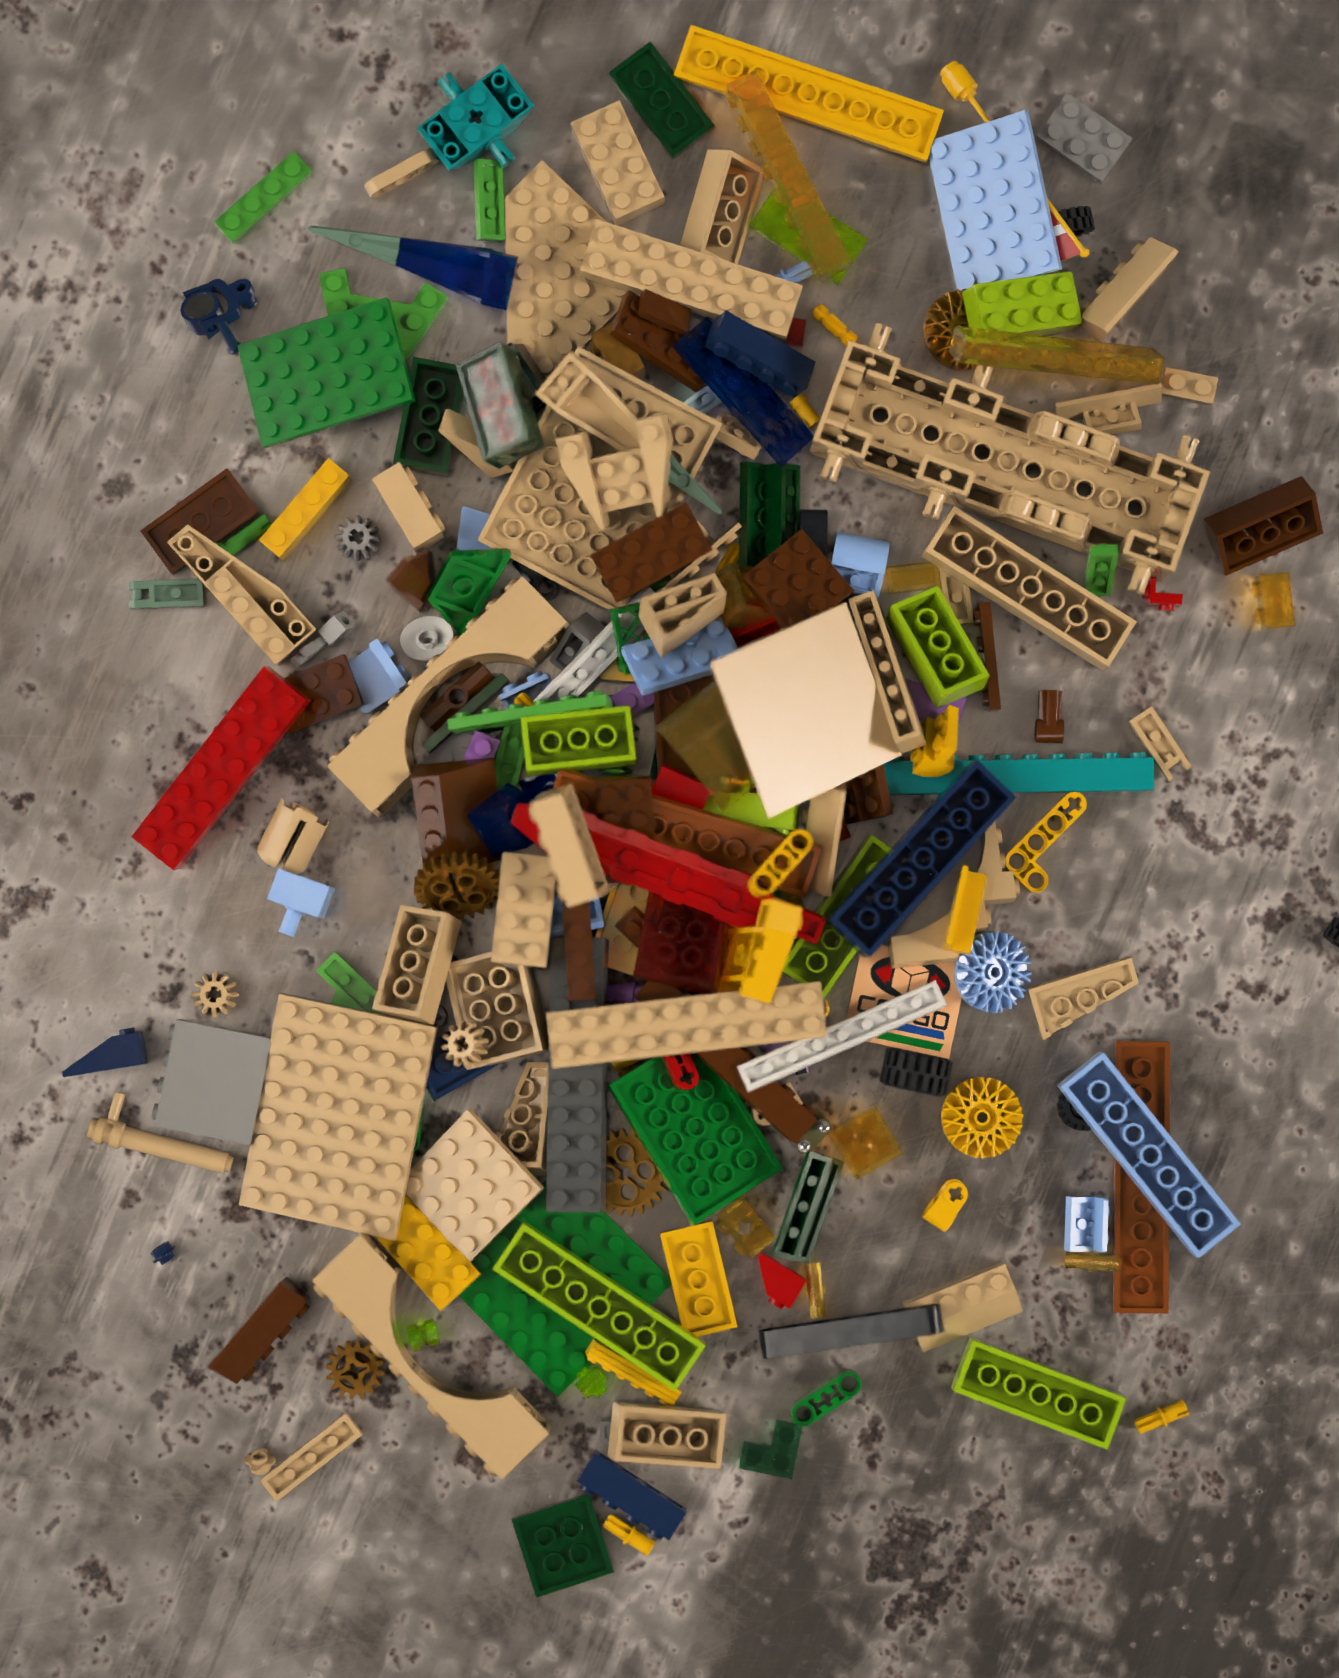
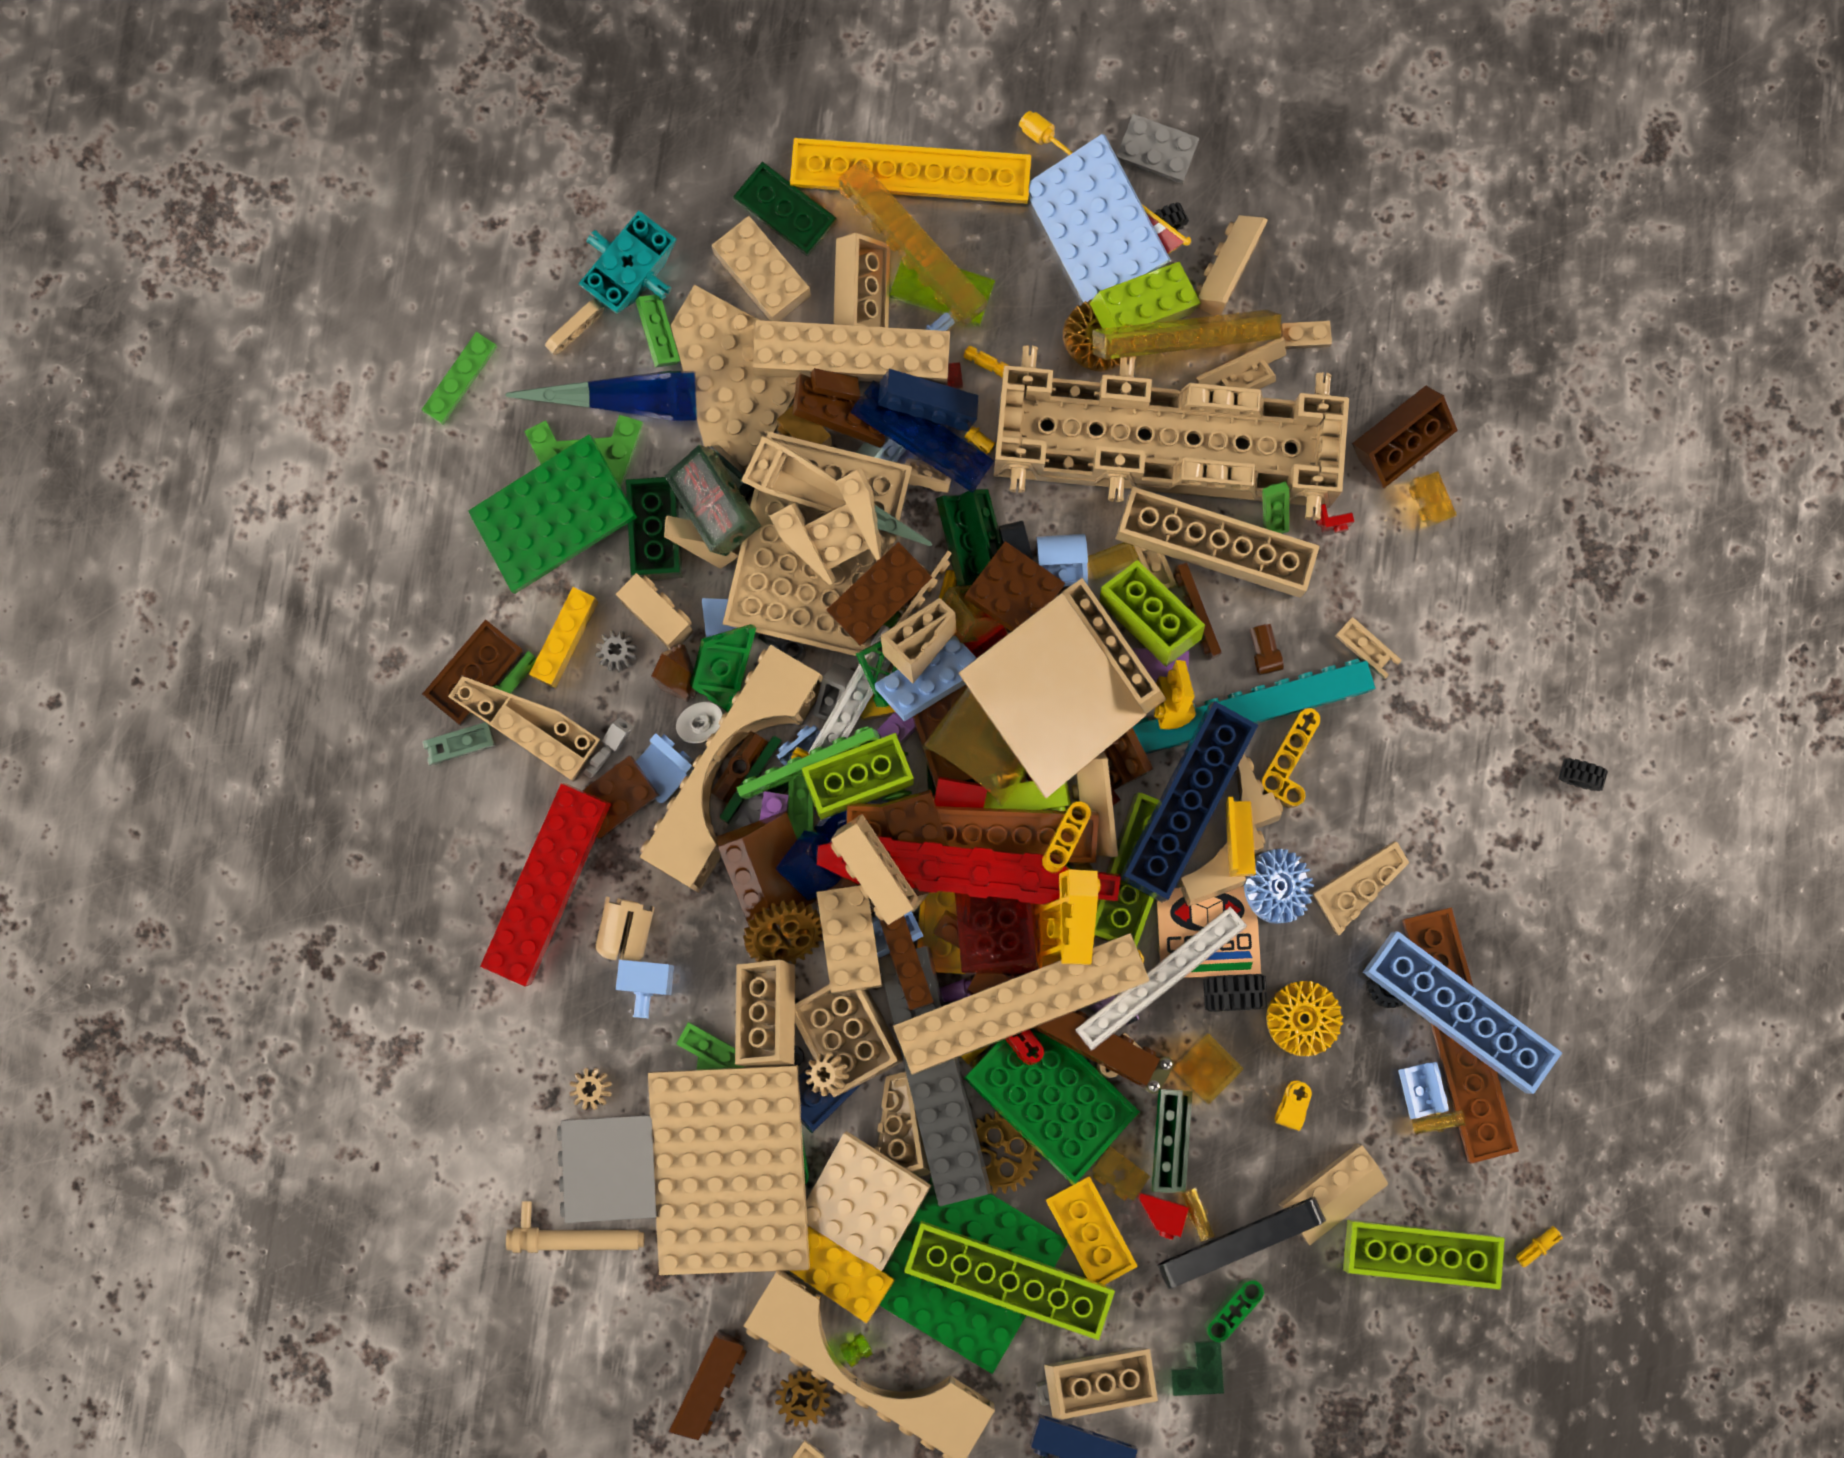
camera: 15 degrees left, 5 degrees down
dark blue slope [62,1027,148,1077] -> none
dark blue plate [150,1241,176,1265] -> none
dark blue piece [180,279,257,354] -> none
clear neon green gear [575,1365,608,1399] -> none
yellow piece [585,1338,681,1406] -> none

